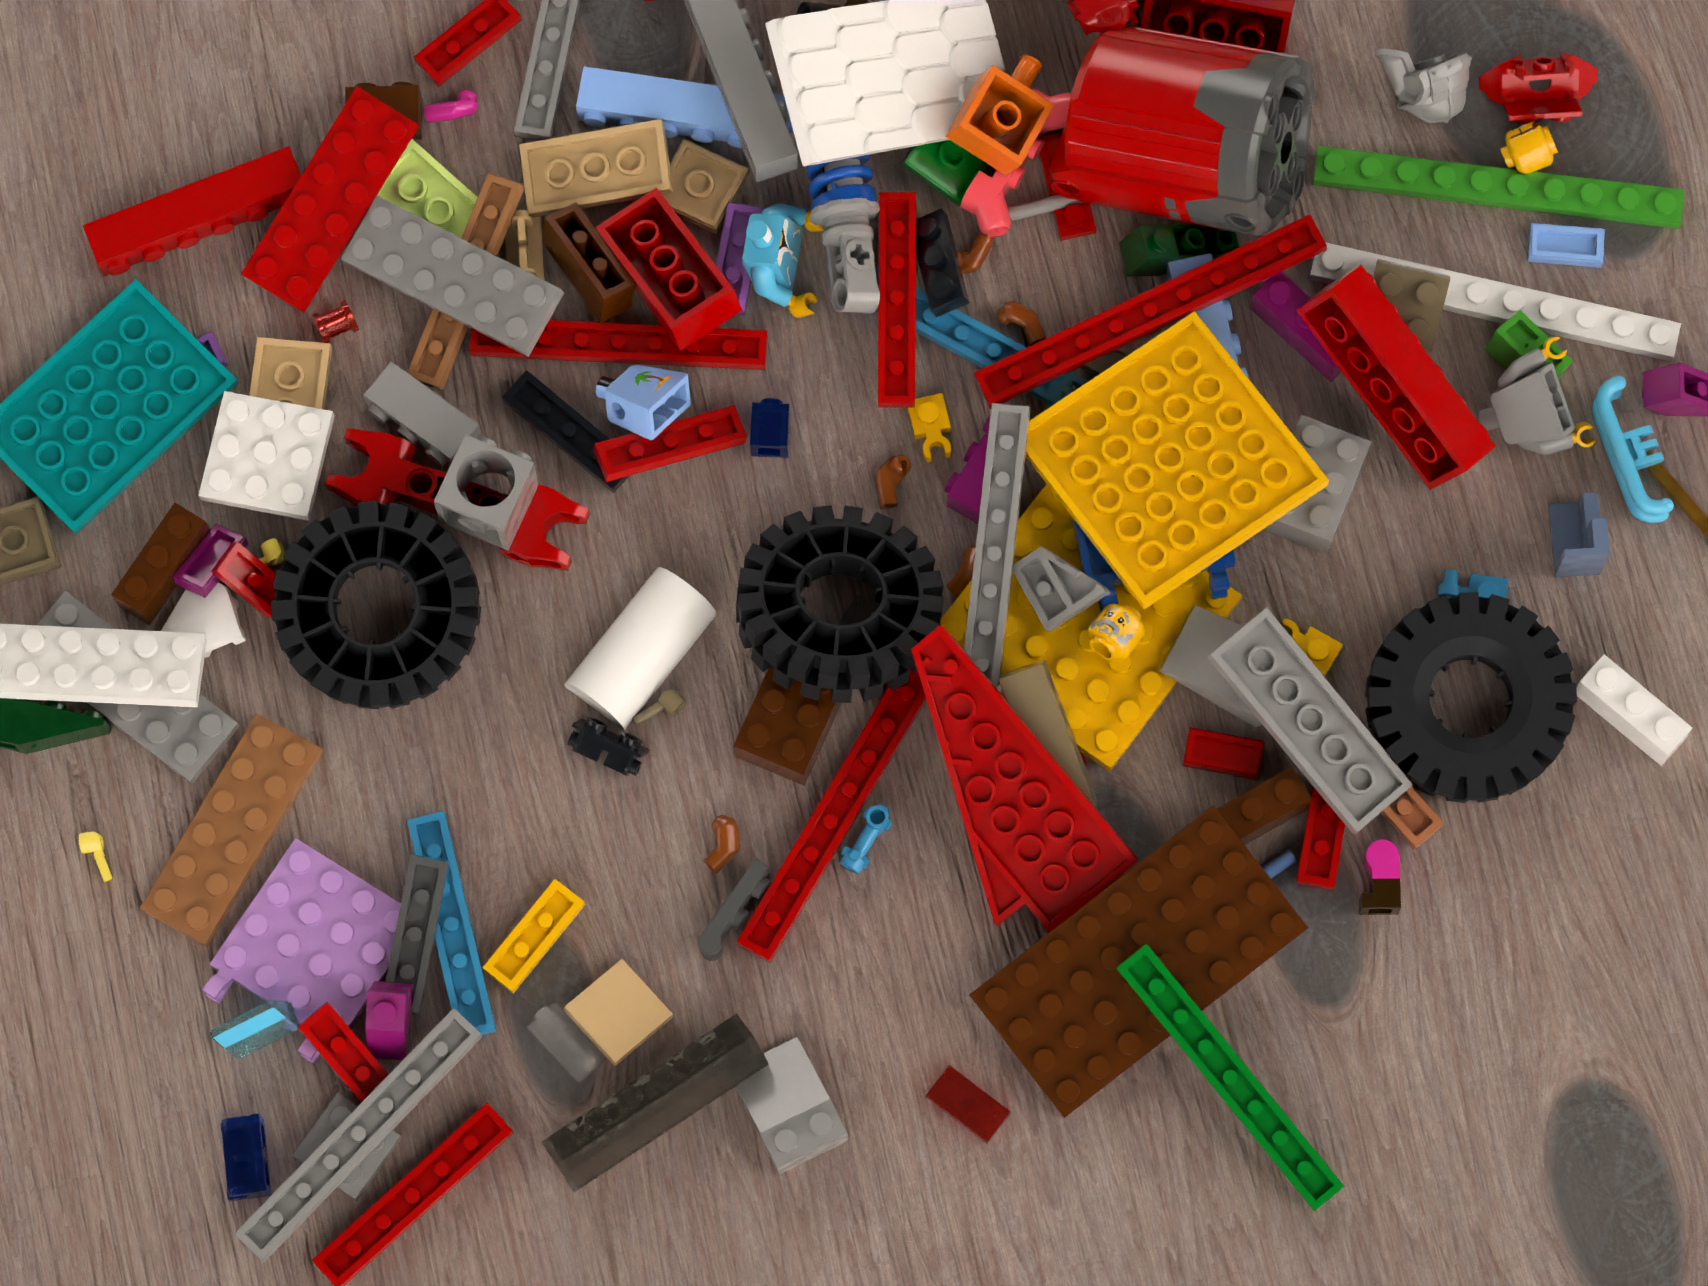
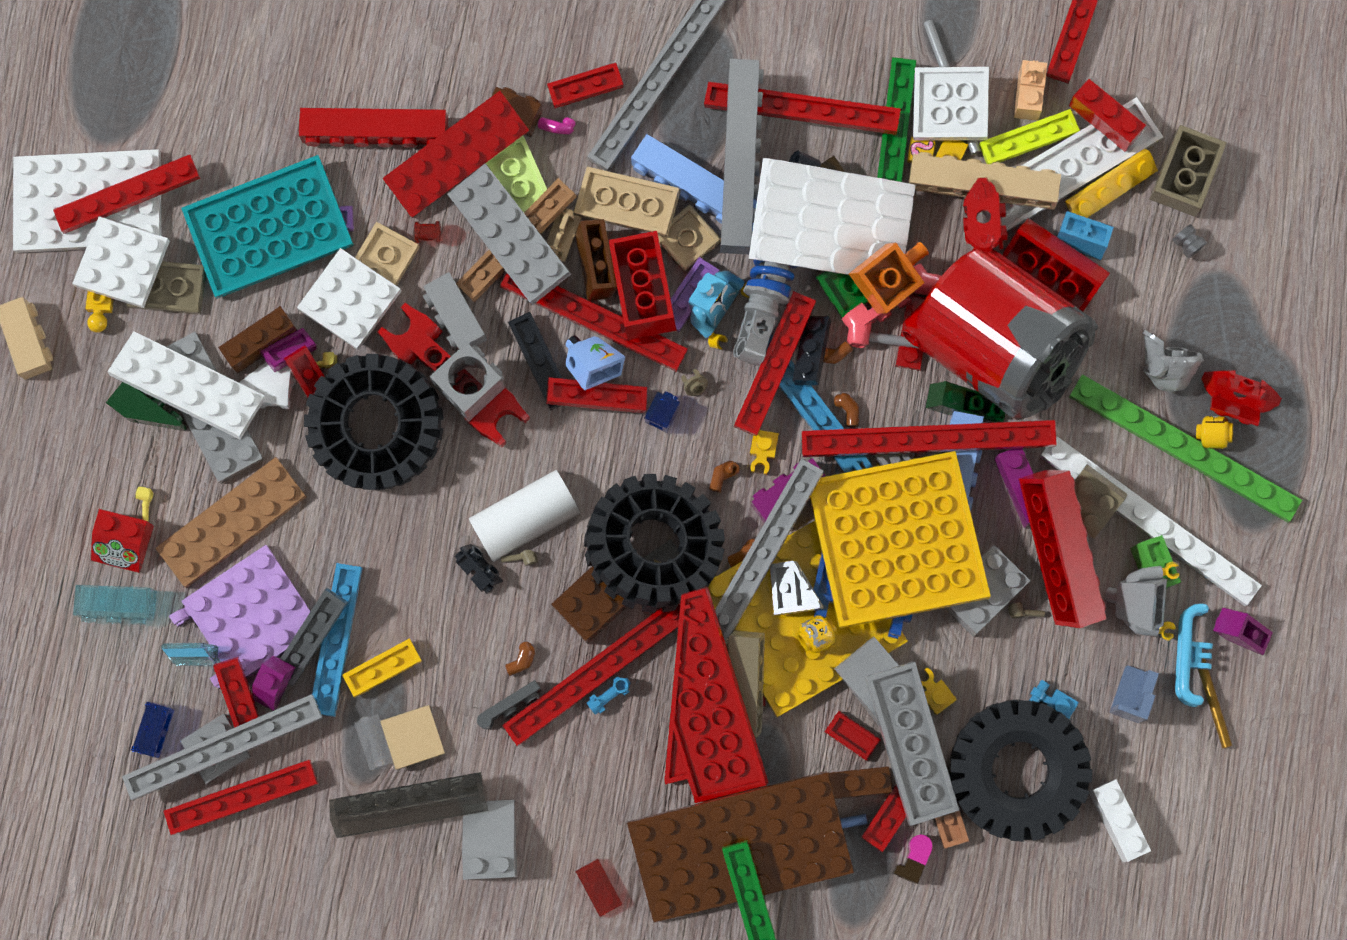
camera: 25 degrees right, 5 degrees up
light blue tile [1527,223,1605,268] -> none
none -> clear light blue brick [73,585,157,625]
none -> red slope [91,509,154,573]
none -> dark tan plate [681,369,708,396]
none -> dark tan hand [1008,602,1045,619]

